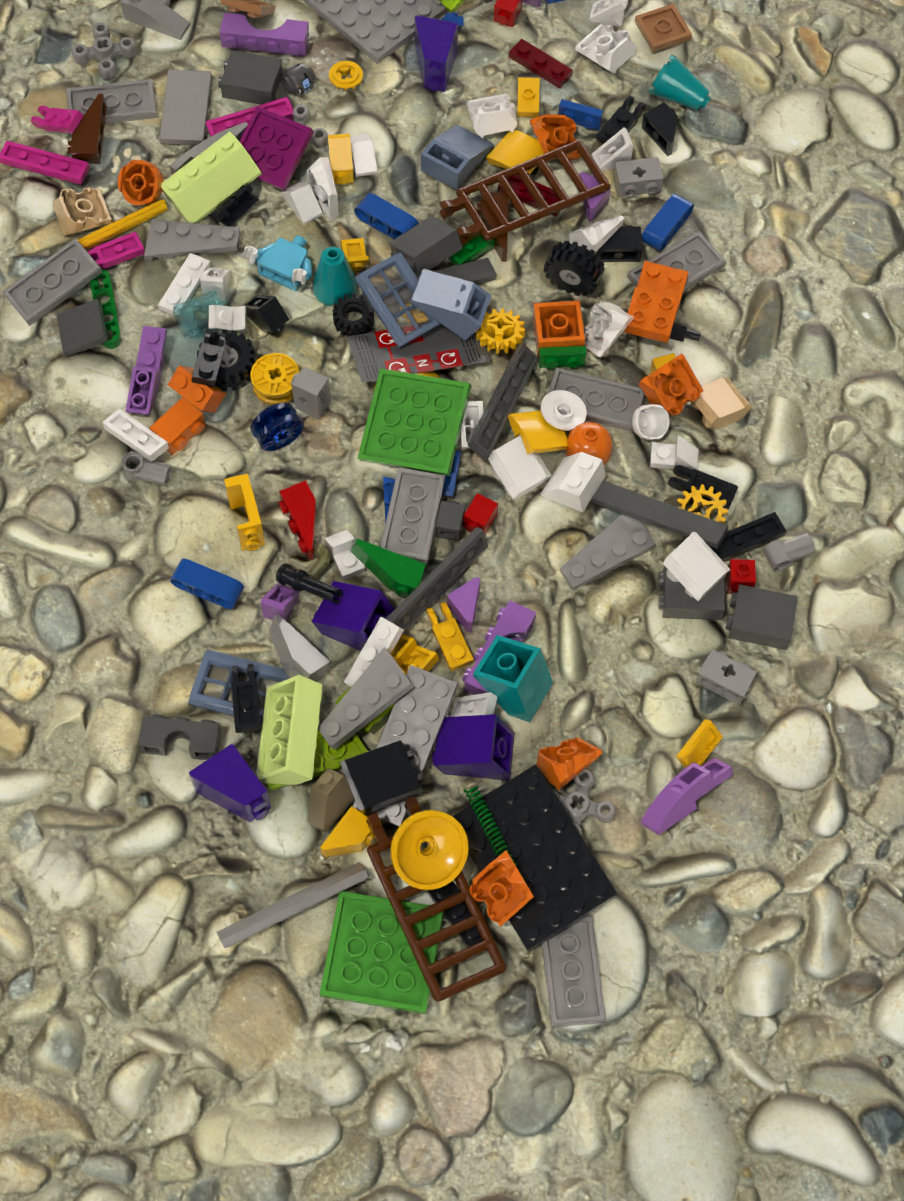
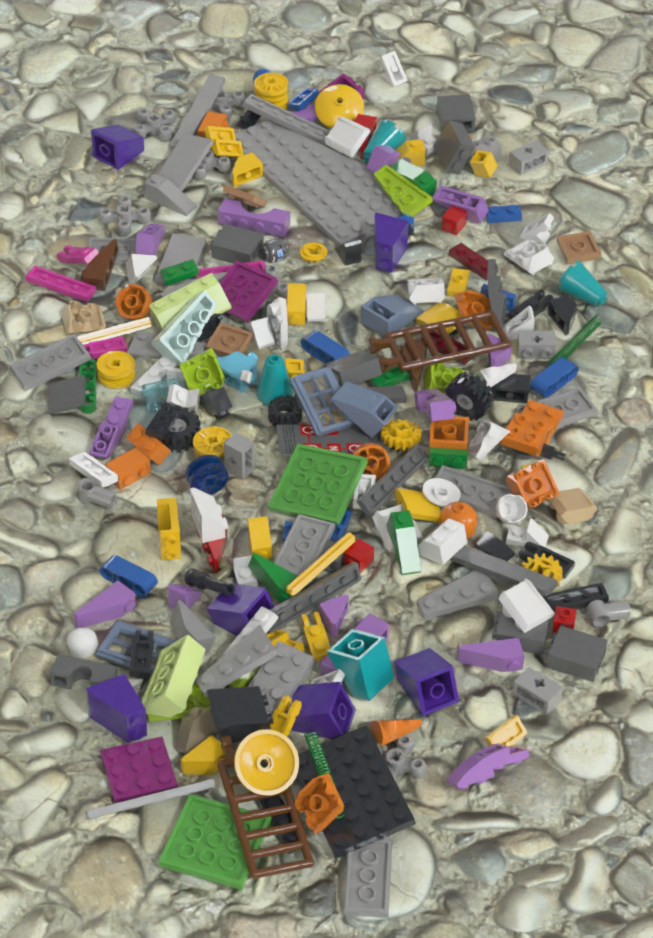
camera: 10 degrees right, 20 degrees down
none -> white hair [66,627,99,658]
none -> medium lavender slope [74,581,136,628]
none -> yellow wheel [96,351,136,389]
none -> magenta plate [100,736,178,803]
none -> white slope [126,254,157,284]
none -> medium lavender slope [135,223,166,255]
none -> light aqua wedge [151,290,217,365]
none -> green plate [160,259,200,286]
none -> lime slope [179,348,225,395]
none -> white slope [190,488,228,543]
none -> medium nougat plate [206,323,254,357]
none -> yellow slope [248,516,272,561]
none -> yellow hinge [270,695,302,737]
none -> yellow axle [286,532,355,596]
none -> black slope [335,240,362,266]
none -> orange cylinder [353,442,390,481]
none -> slope [387,510,421,575]
none -> dark purple slope [394,648,459,716]
none -> medium lavender arch [414,388,456,421]
none -> lime slope [423,363,465,394]
none -> medium lavender slope [457,638,524,672]
none -> black slope [473,531,515,561]
none -> dark grey slope [487,259,507,329]
none -> green piece [547,315,602,367]

